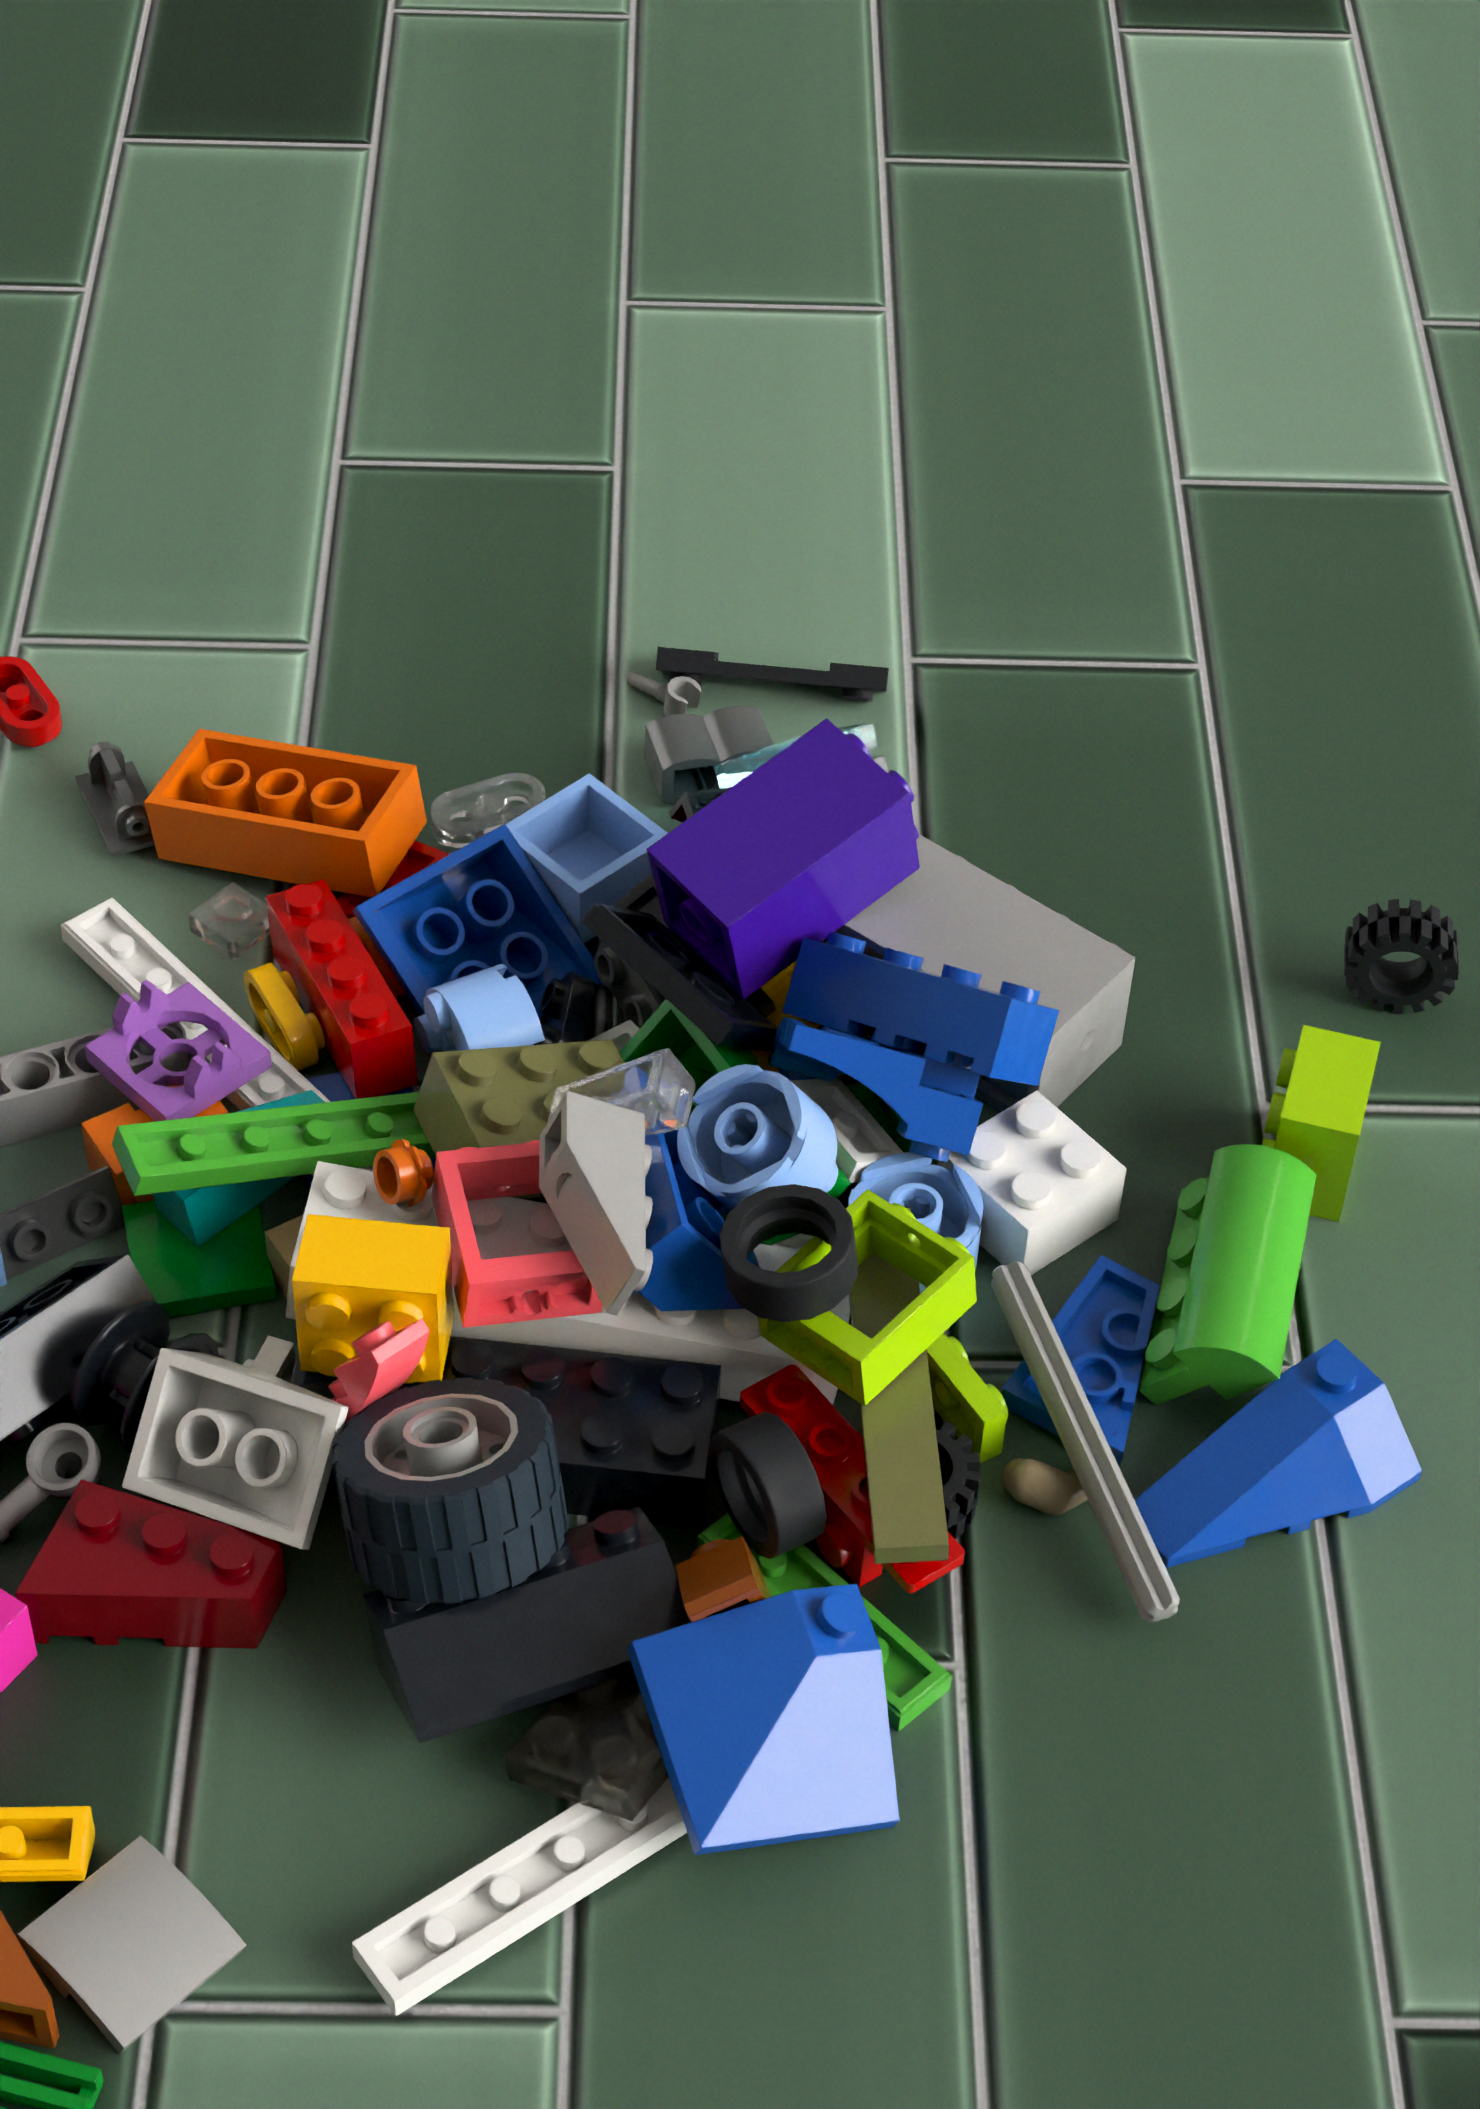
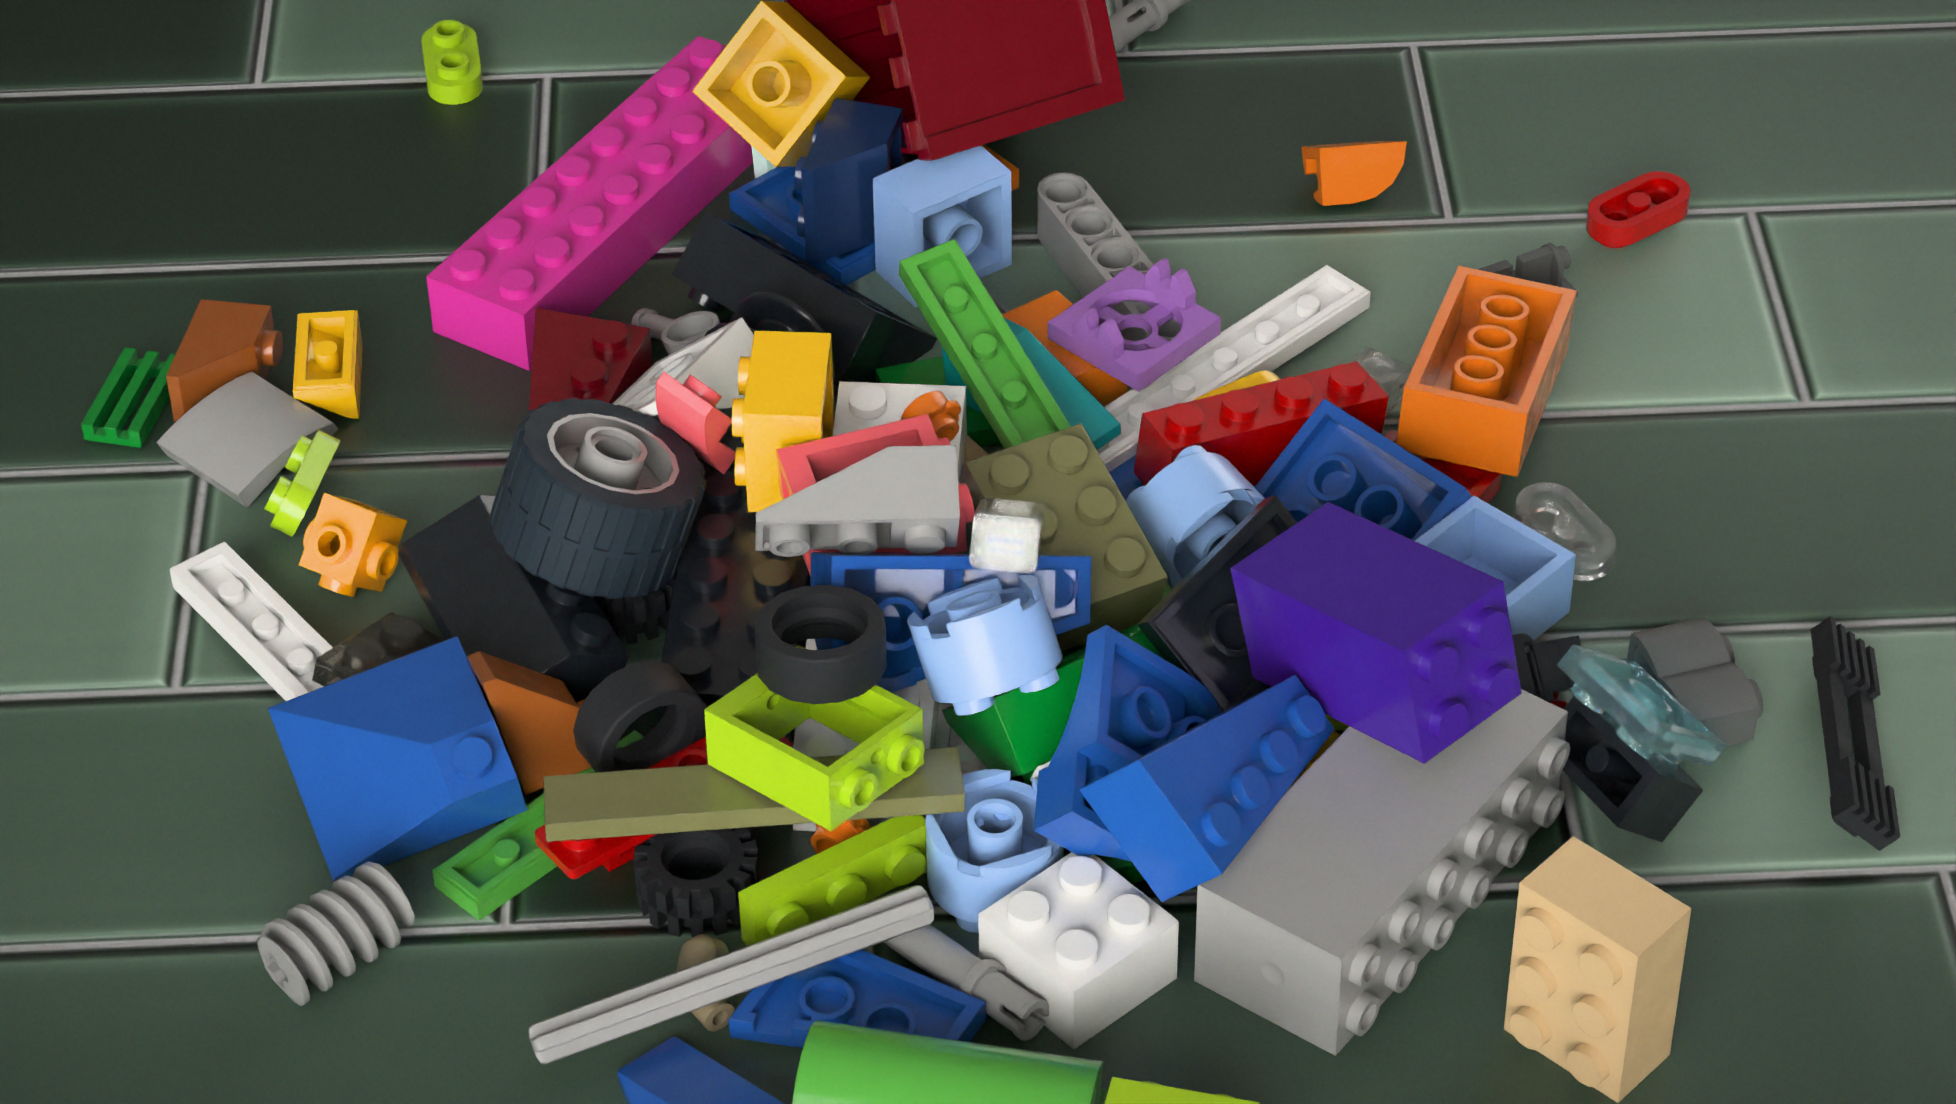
camera: 90 degrees right, 5 degrees down
light grey hand [627,672,701,716] -> none
none -> light grey piece [257,861,415,1006]
none -> lime plate [264,429,341,537]
none -> light orange brick [299,493,408,597]
none -> light grey pin [882,924,1049,1041]
none -> tan brick [1504,836,1691,1103]

